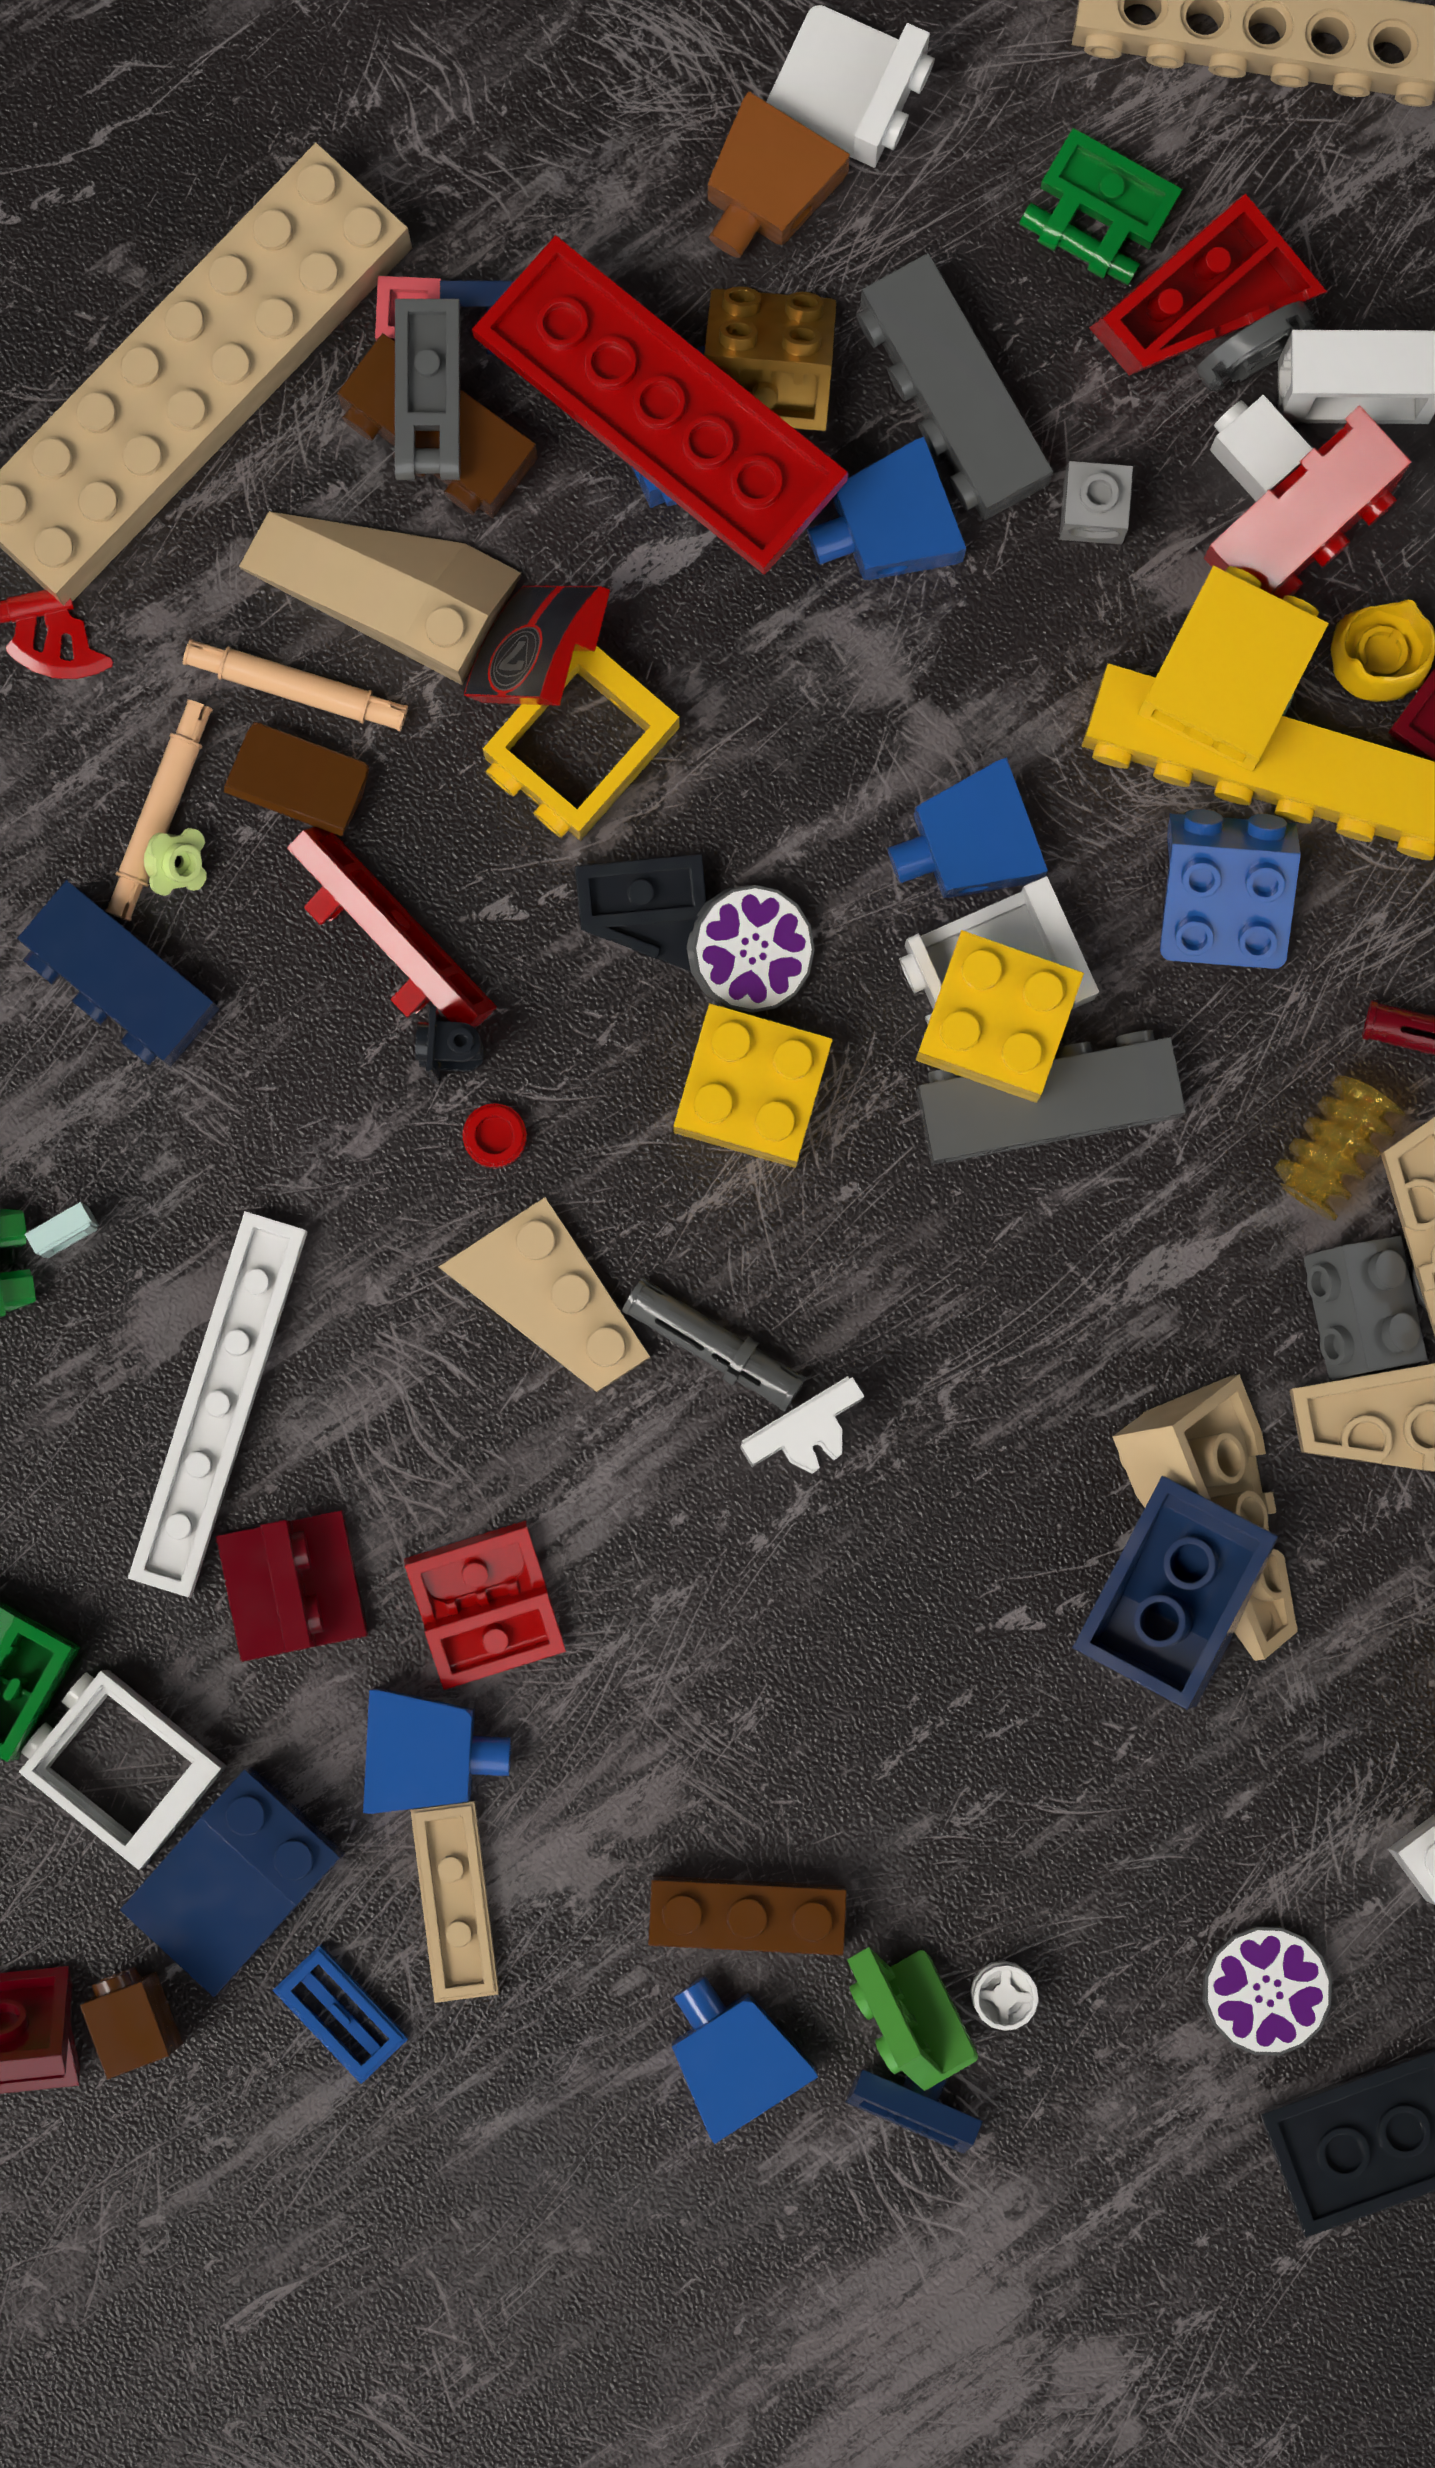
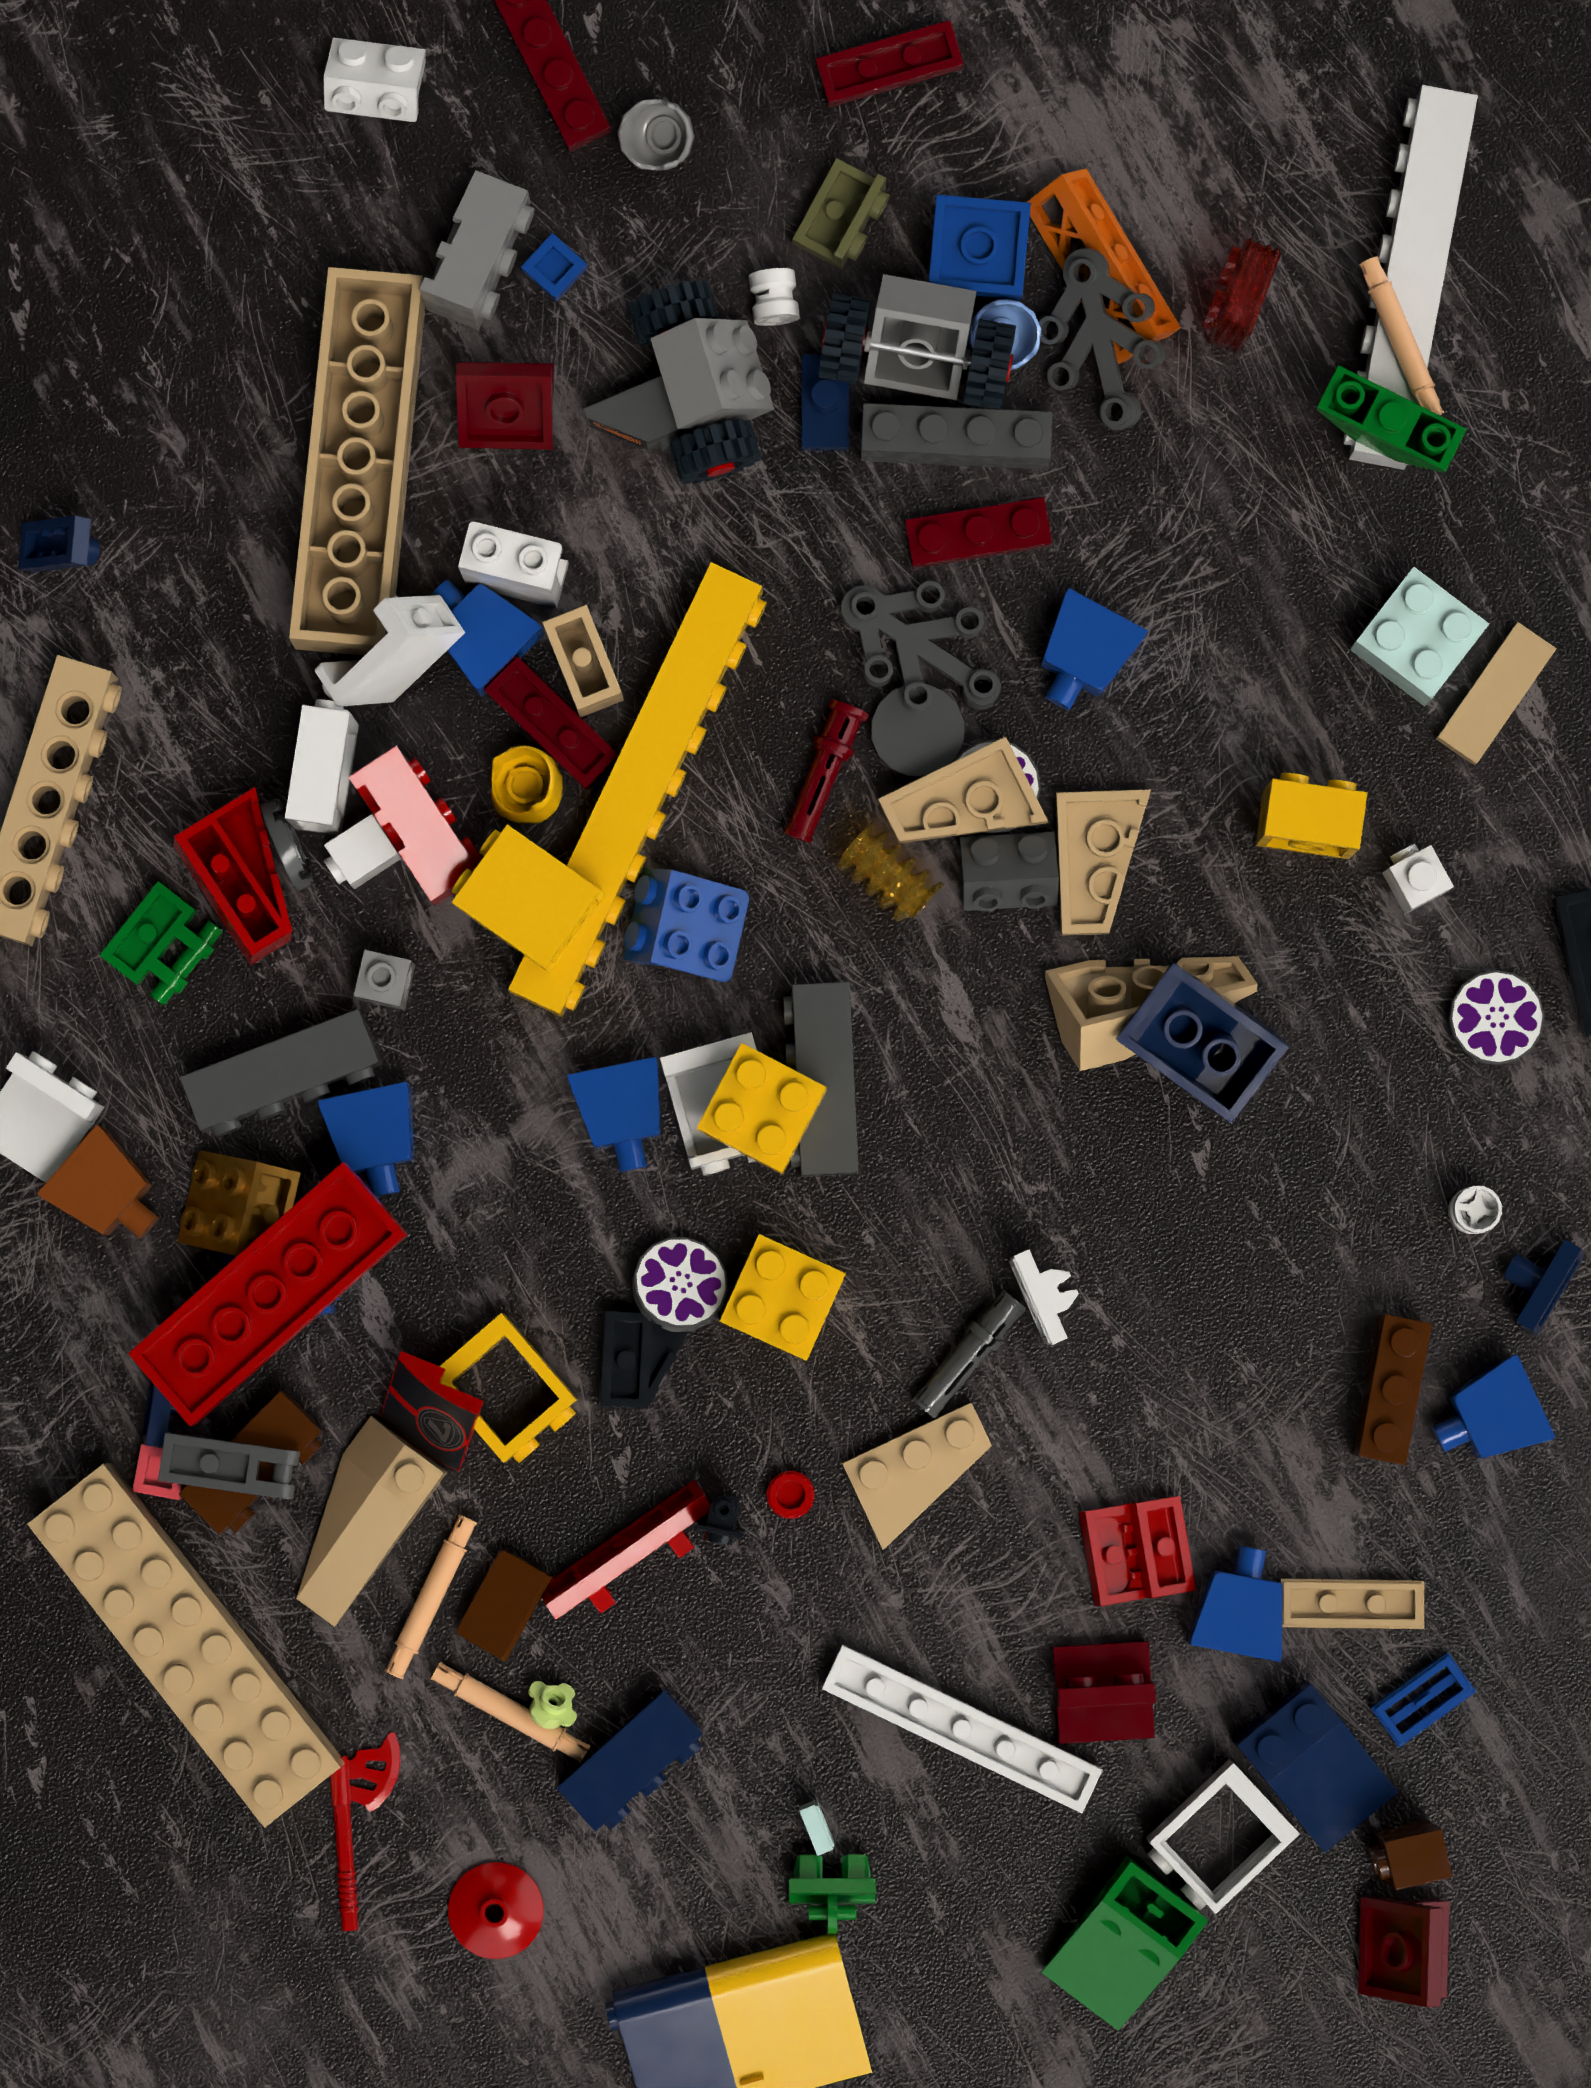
camera: 80 degrees left, 0 degrees up
bright green bracket [847,1947,978,2091] -> none

